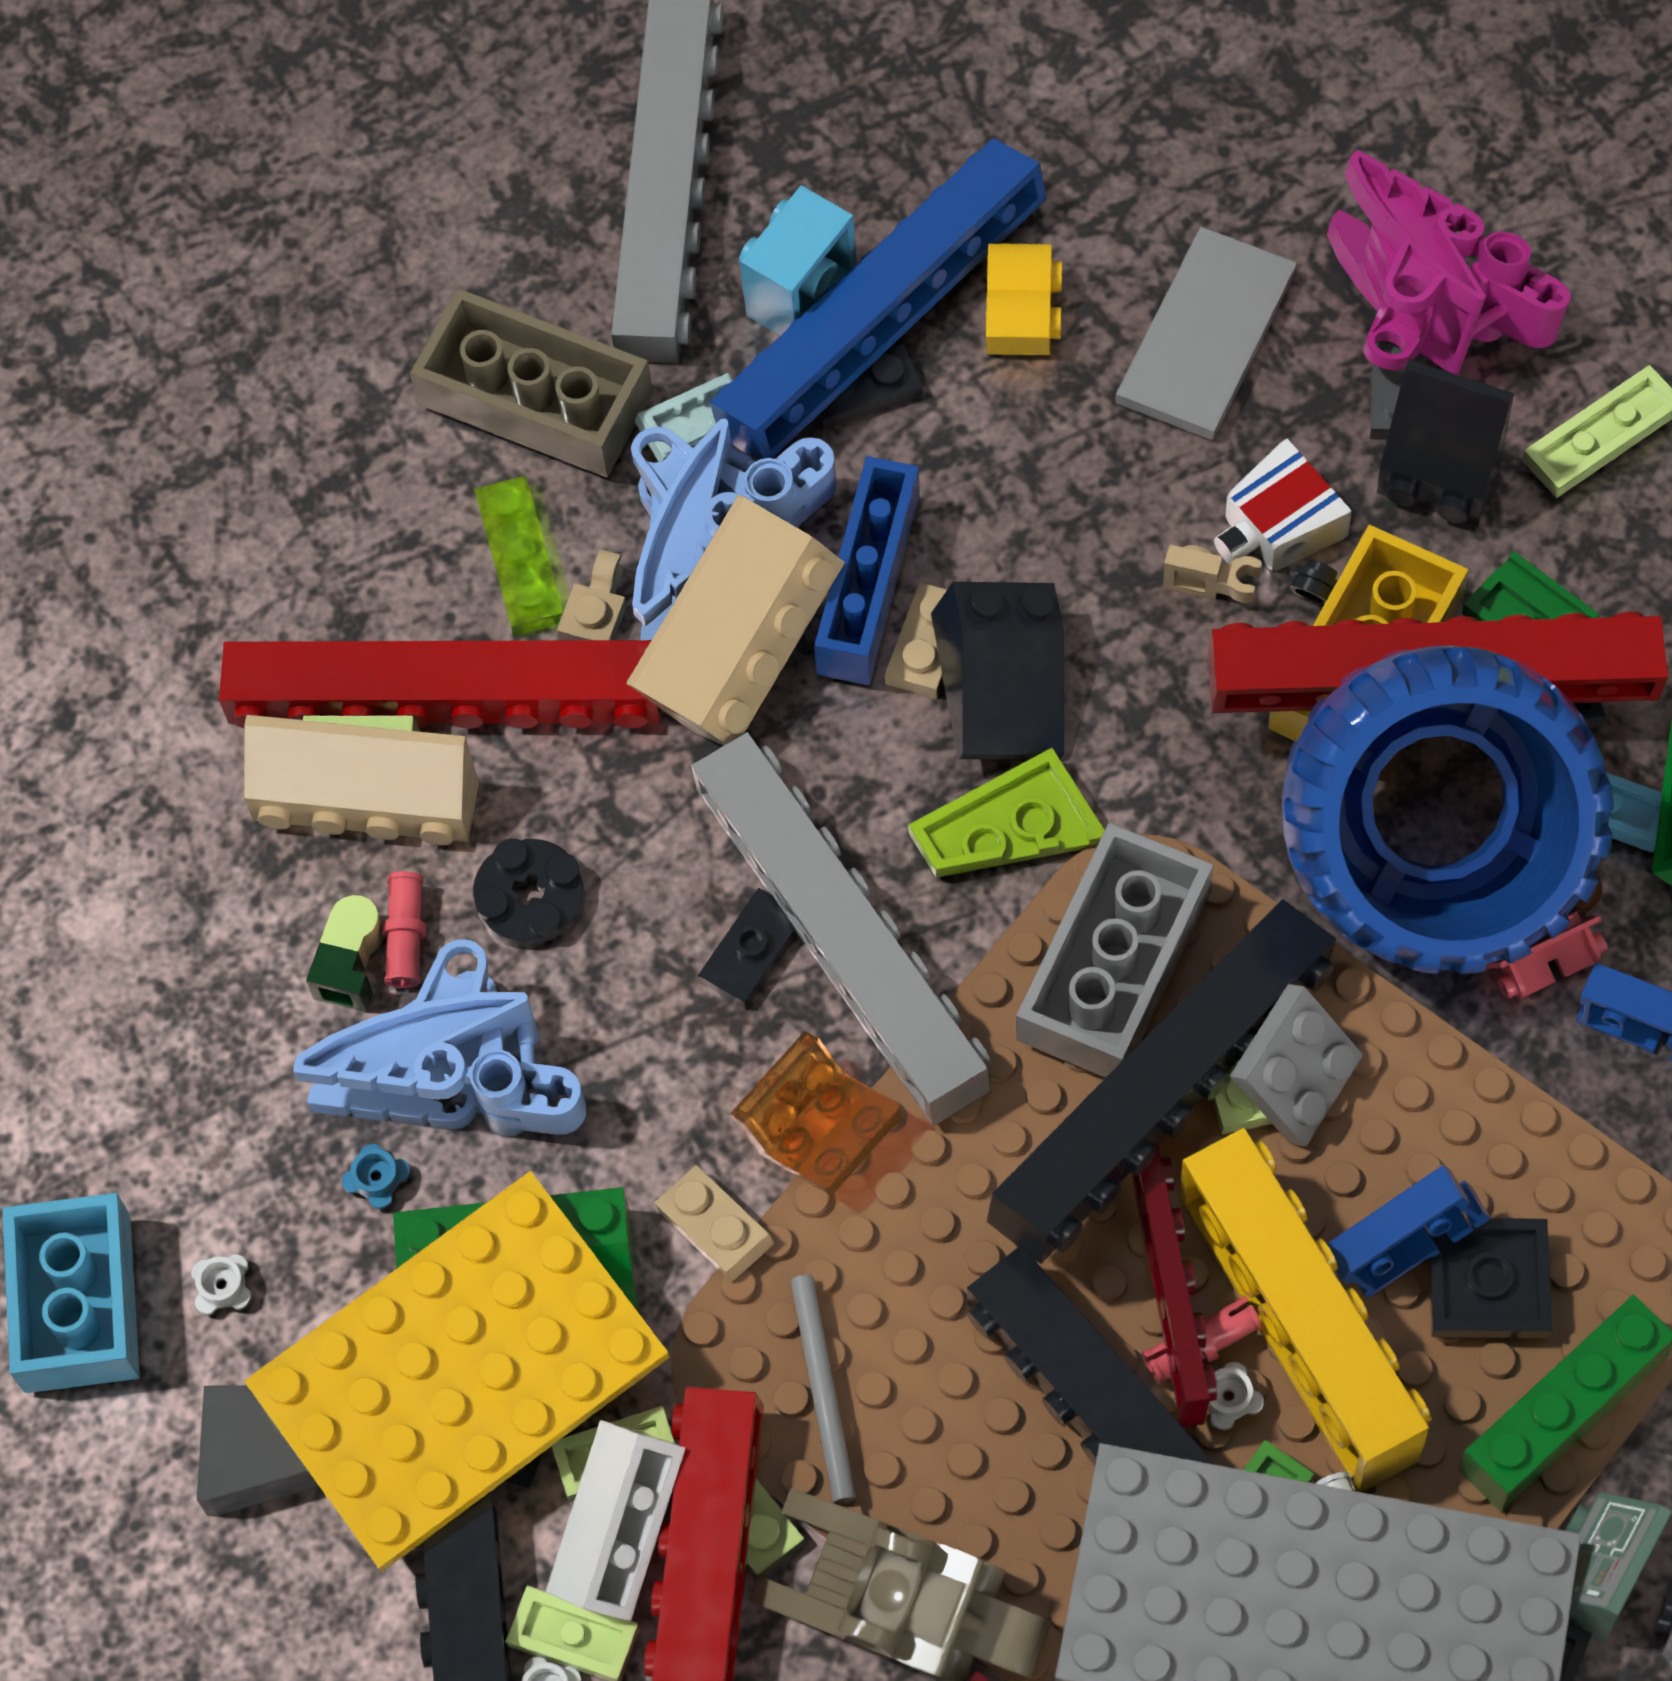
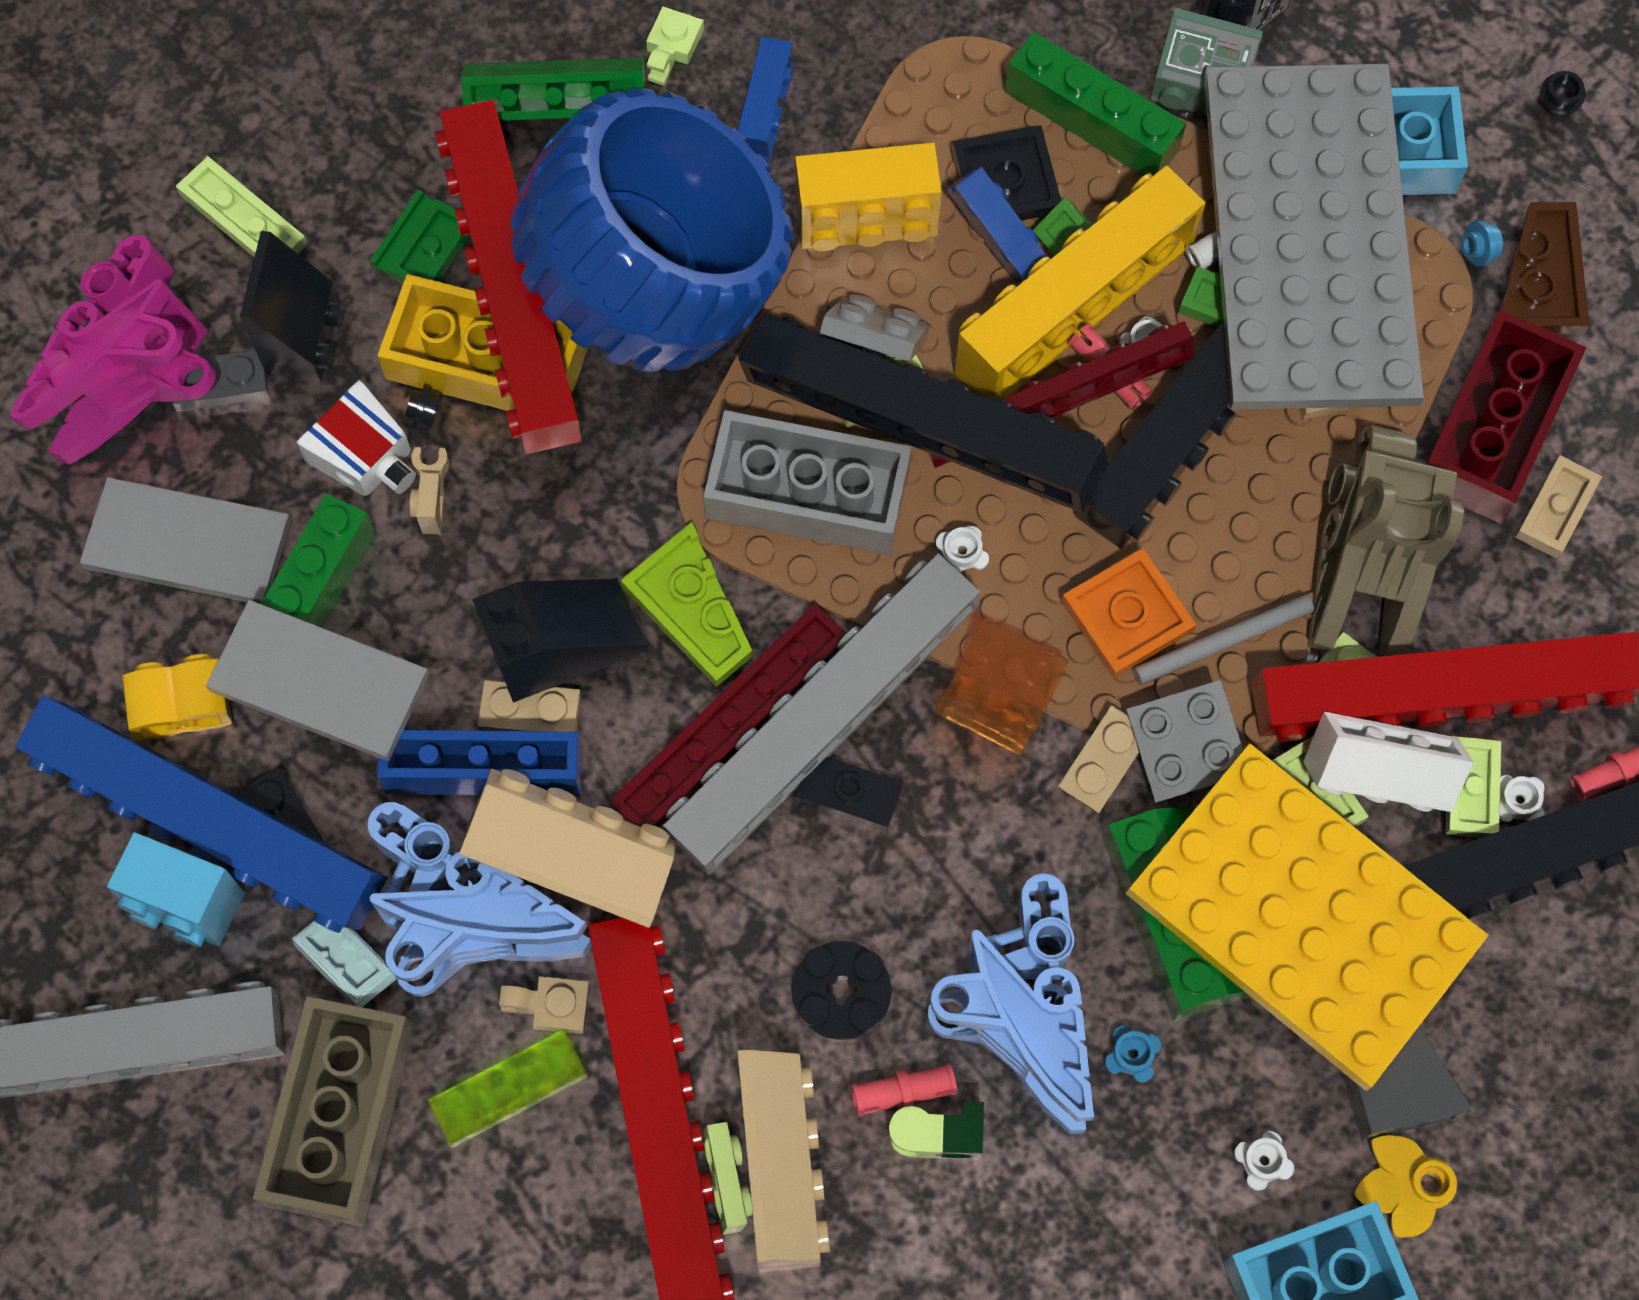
camera: 110 degrees left, 5 degrees up
none -> light grey tile [206,600,430,762]
none -> green brick [261,493,376,628]
none -> dark red plate [609,604,847,827]
none -> yellow brick [795,142,942,252]
none -> white plate [936,525,989,573]
none -> bright green plate [1033,197,1093,256]
none -> orange plate [1061,548,1196,678]
none -> light grey hinge [1127,680,1243,803]
none -> yellow plate [1354,1135,1457,1238]

